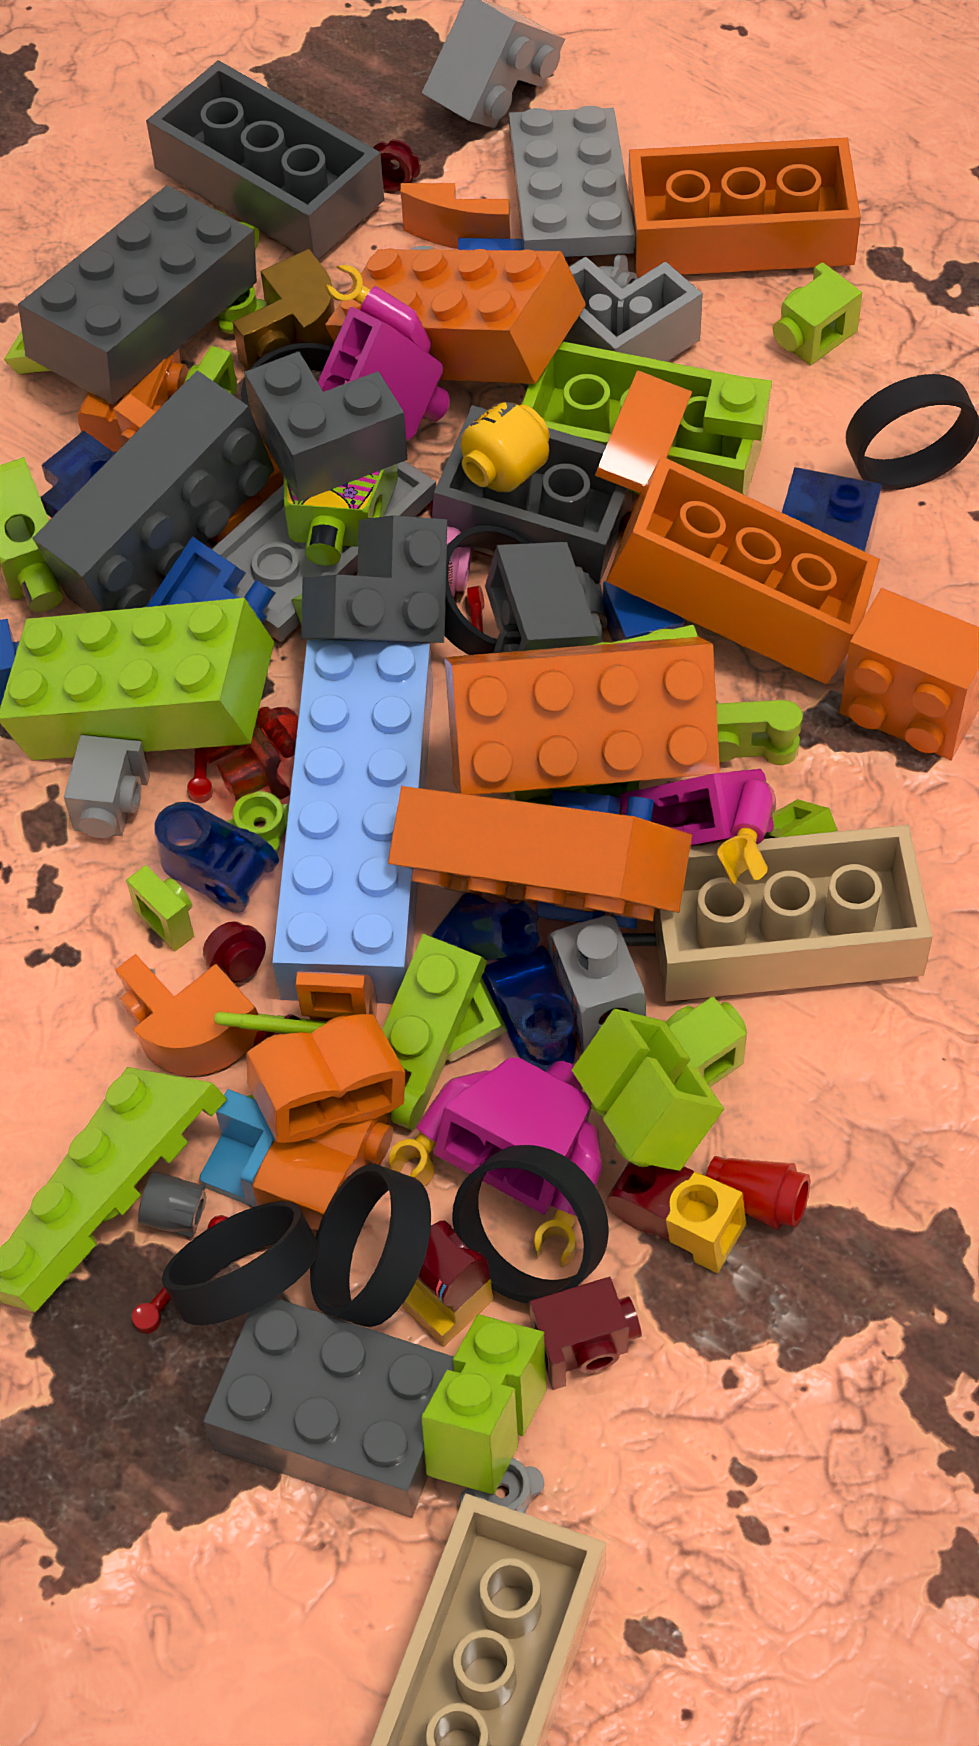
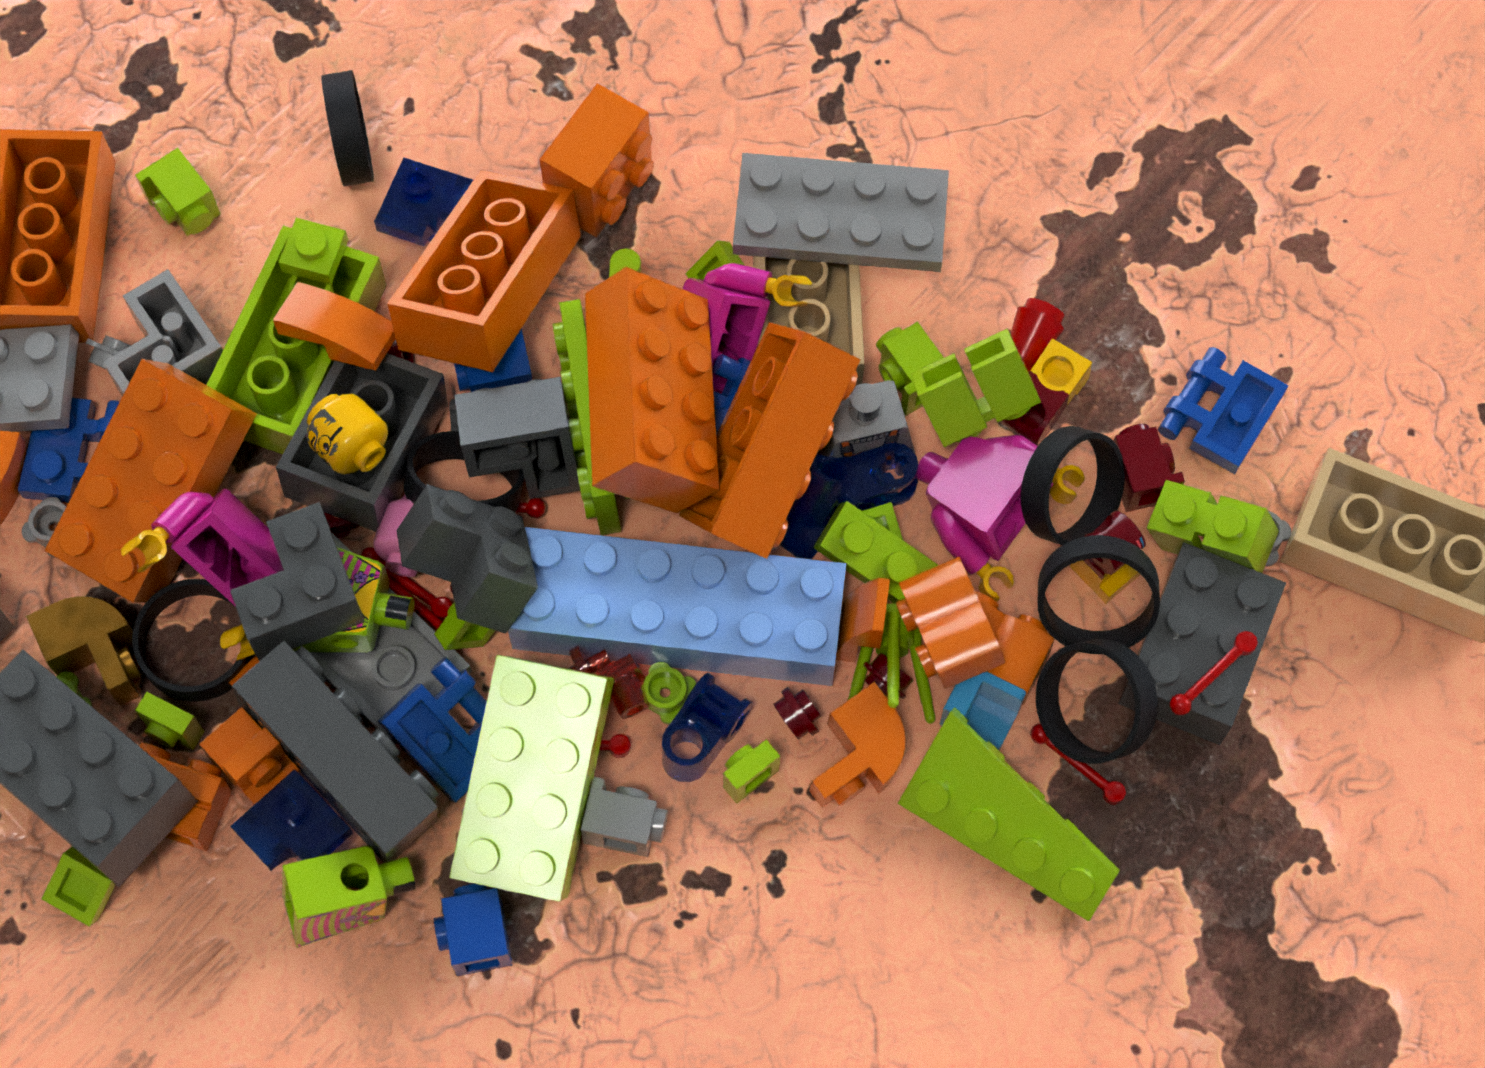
camera: 90 degrees left, 10 degrees up
dark grey hose [138,1171,207,1238] -> none
none -> light grey plate [733,153,949,272]
none -> blue plate [1158,347,1289,474]
none -> red hinge [1170,631,1258,715]

